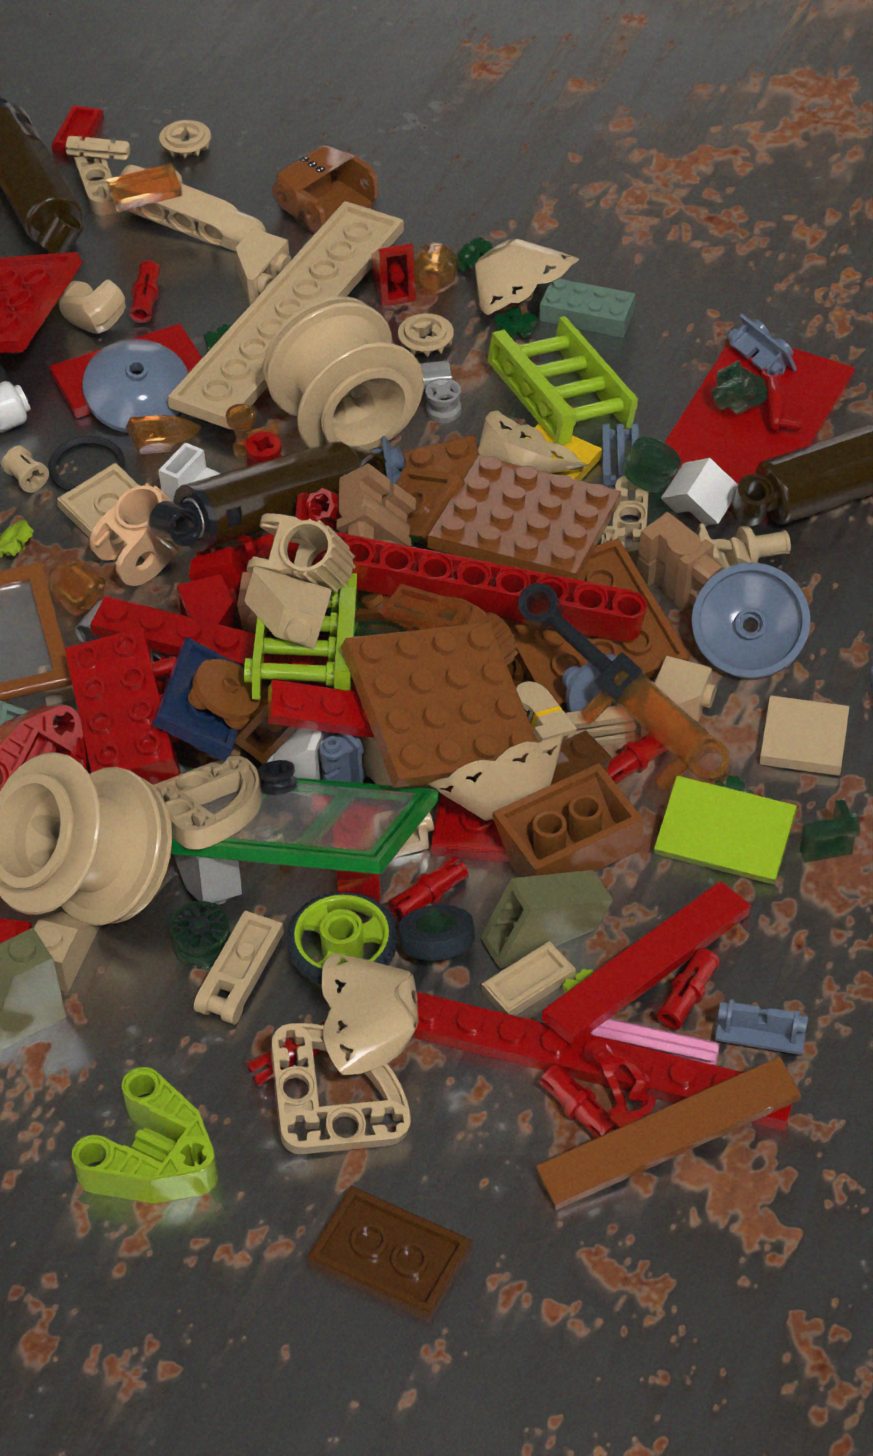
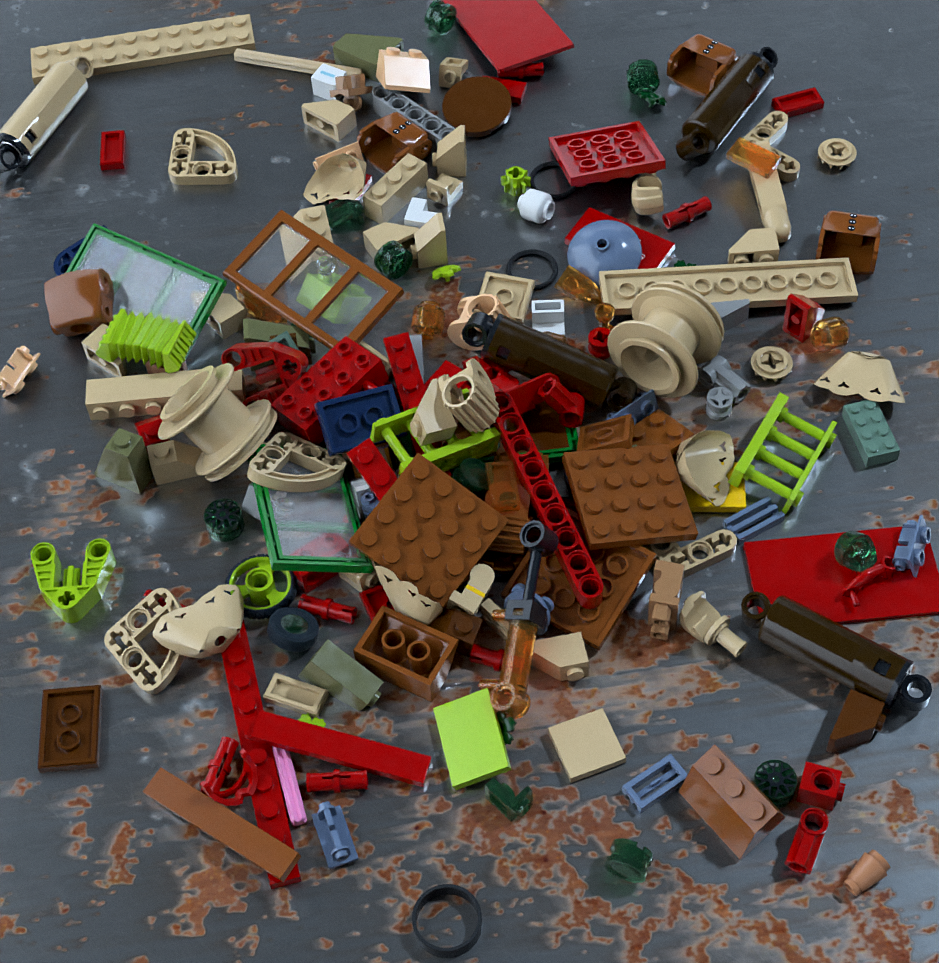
camera: 60 degrees right, 5 degrees up
tan bush [1,445,49,493] -> none
tan axle [65,136,130,161] -> none
dark orange piece [187,659,261,730] -> none
tan plate [194,910,284,1025] -> none
black bush [258,760,297,796] -> none
medium nougat hips [336,463,416,546] -> none
dark green plant [456,236,493,271] -> none
dark green plant [494,307,537,339] -> none
clear green wheel [622,437,681,493] -> none
white piece [661,458,738,526] -> none
sand blue dish [692,563,810,679] -> none

